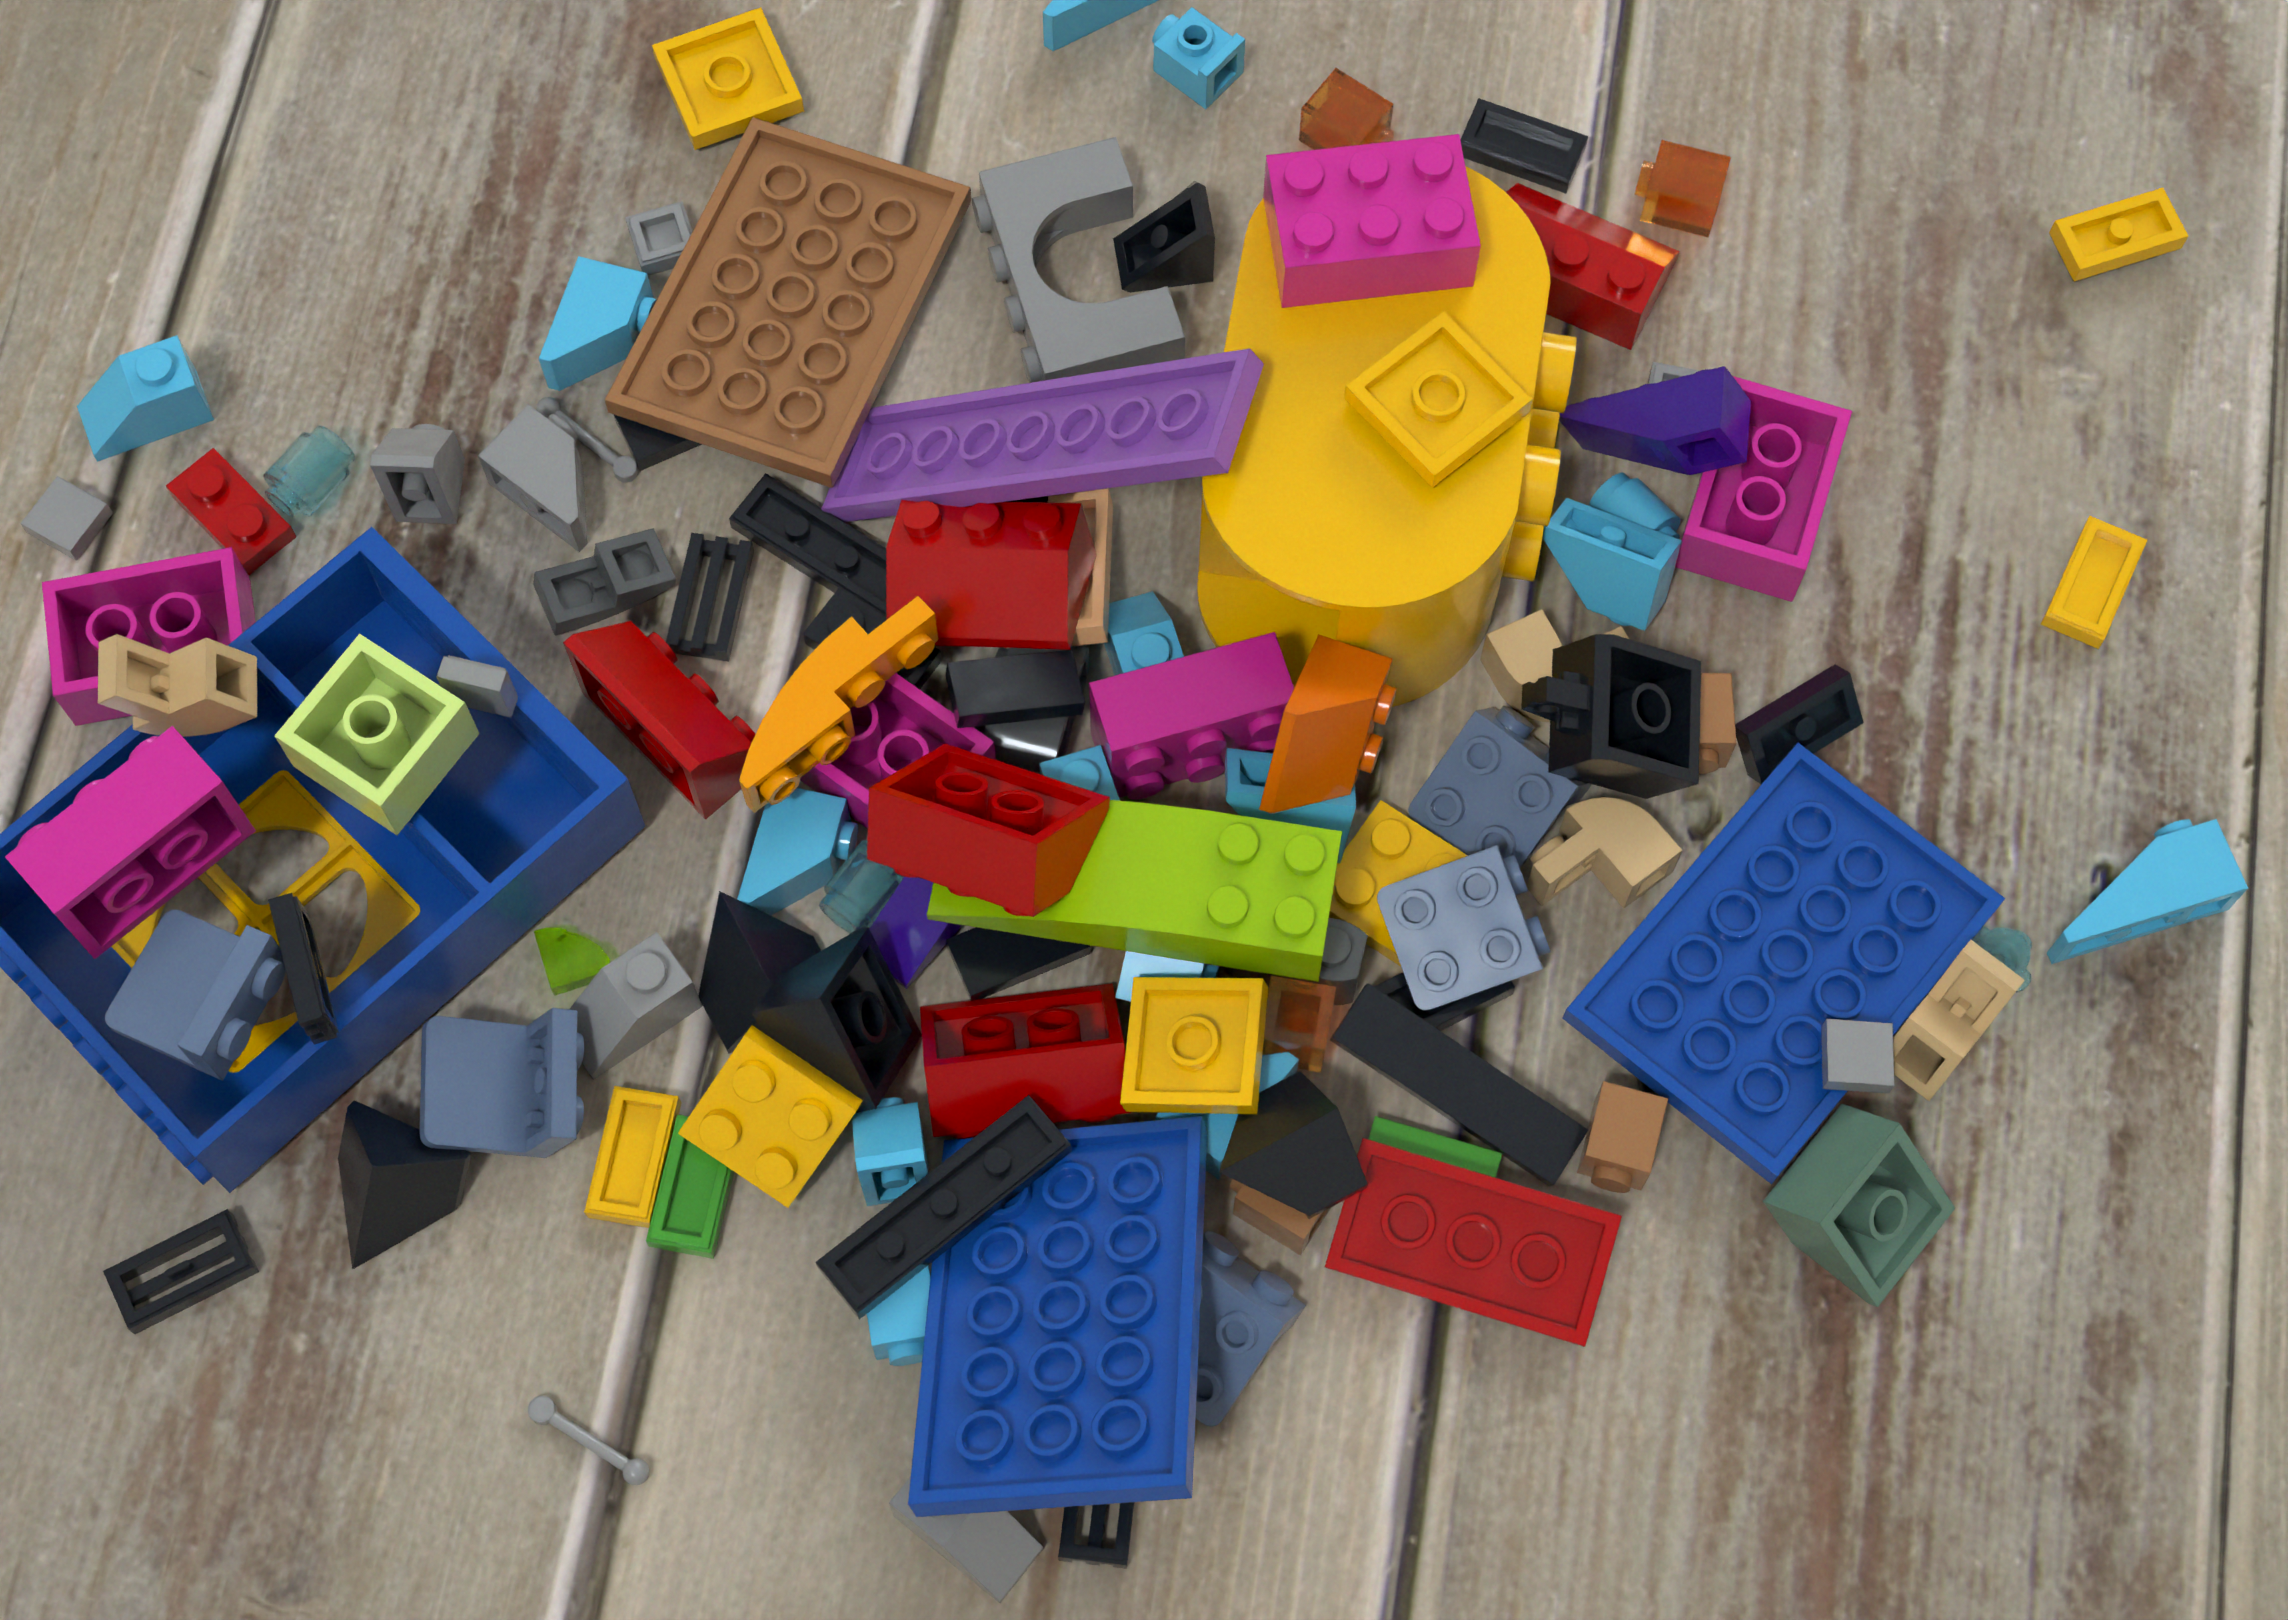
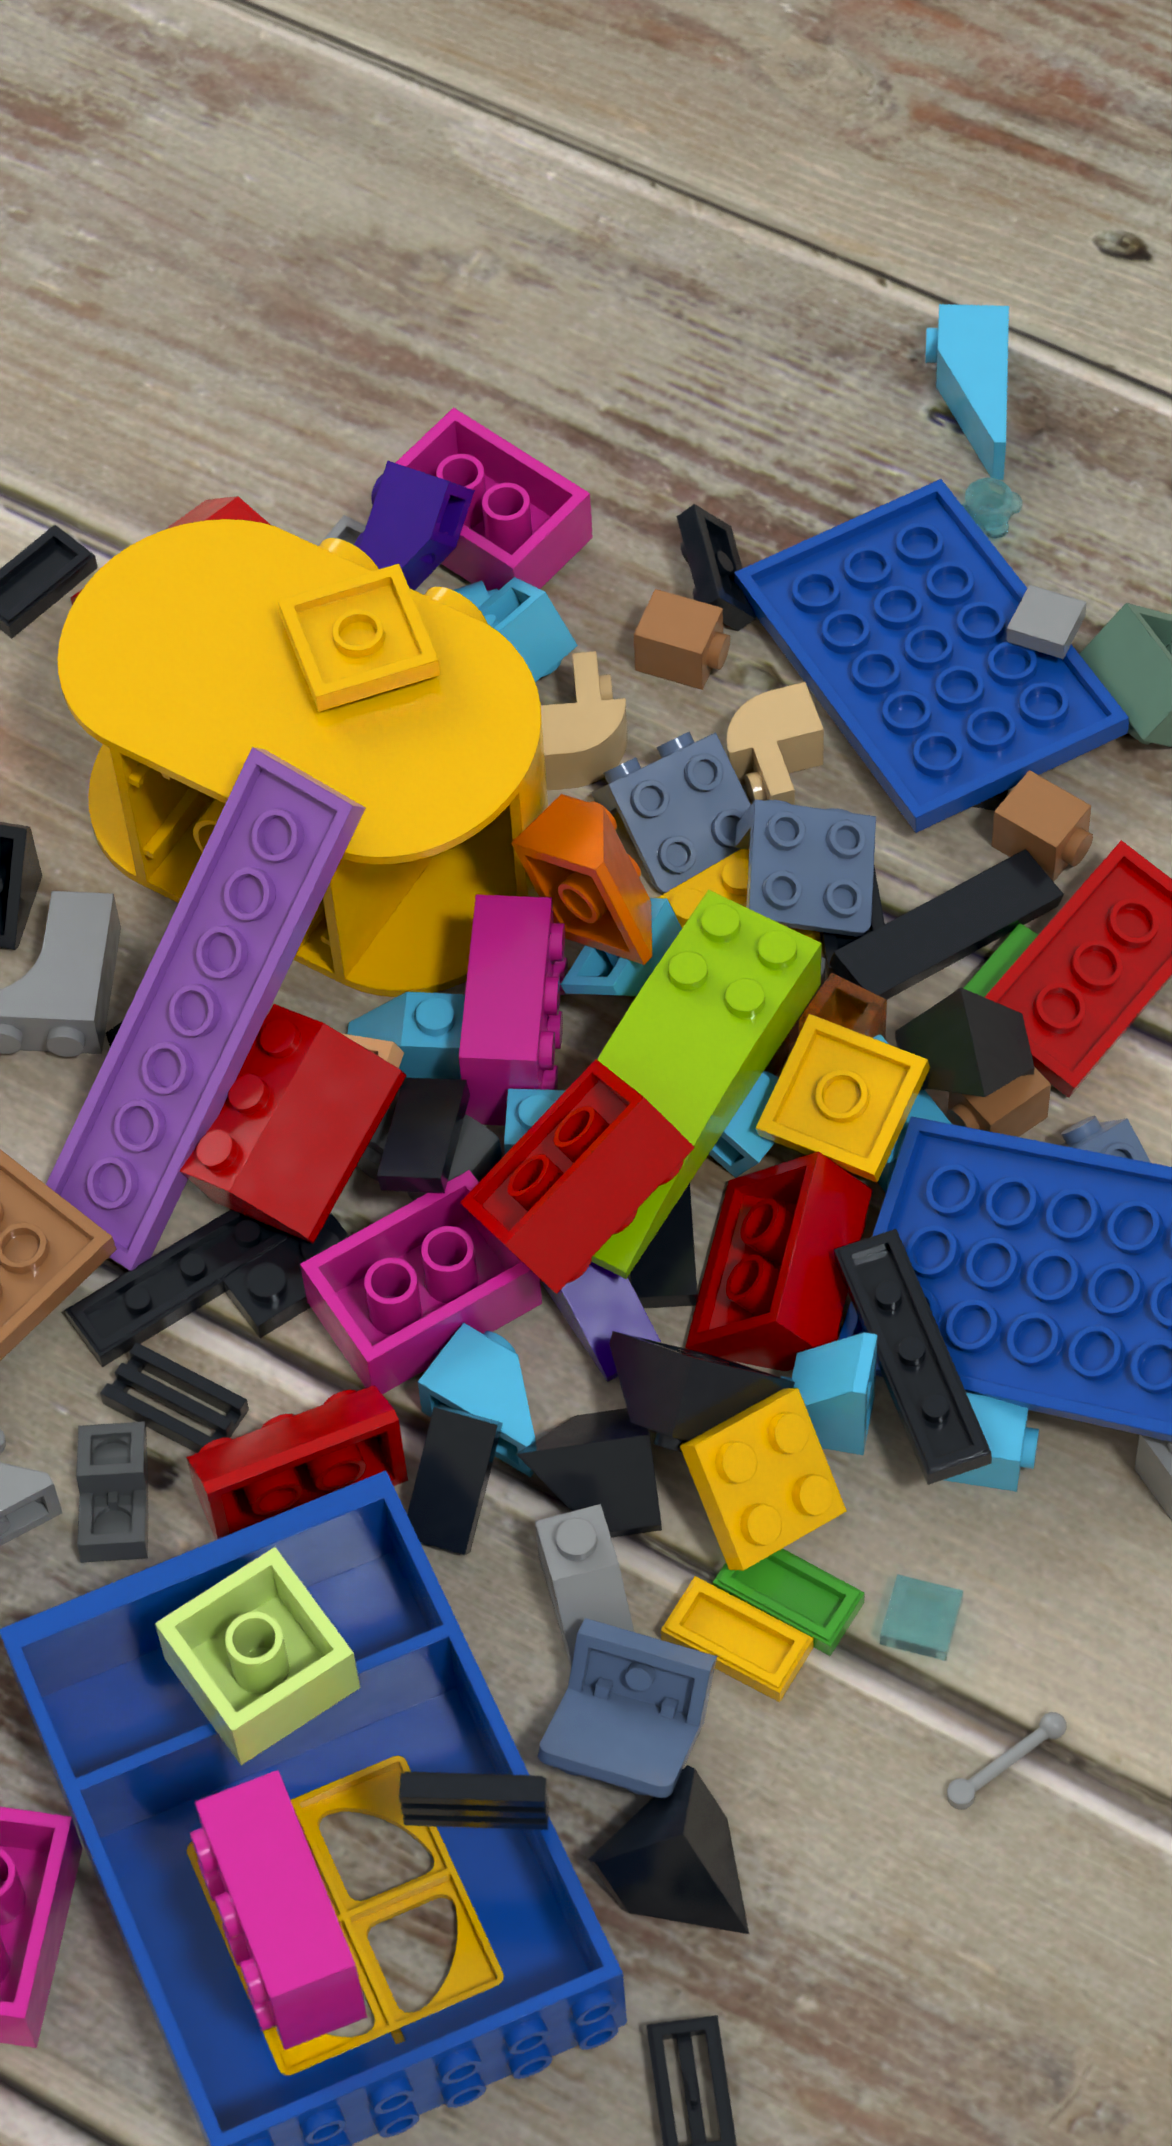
camera: 65 degrees left, 10 degrees down
tan brick [98,634,257,737] -> none
sand blue bracket [105,909,286,1081] -> none
light grey tile [436,655,518,717] -> none
clear neon green tile [534,928,611,996] -> none
light orange slope [739,596,938,813] -> none
clear light blue brick [819,840,904,934] -> none
dark pink brick [1263,134,1481,308] -> none
black hinge [1521,634,1701,799] -> none
clear orange brick [1634,140,1731,238] -> none
tan brick [1893,940,2025,1101] -> none
yellow tile [2040,515,2147,649] -> none
yellow plate [2049,188,2188,282] -> none
none -> black tile [407,1405,503,1555]
none -> clear light blue tile [880,1574,963,1661]

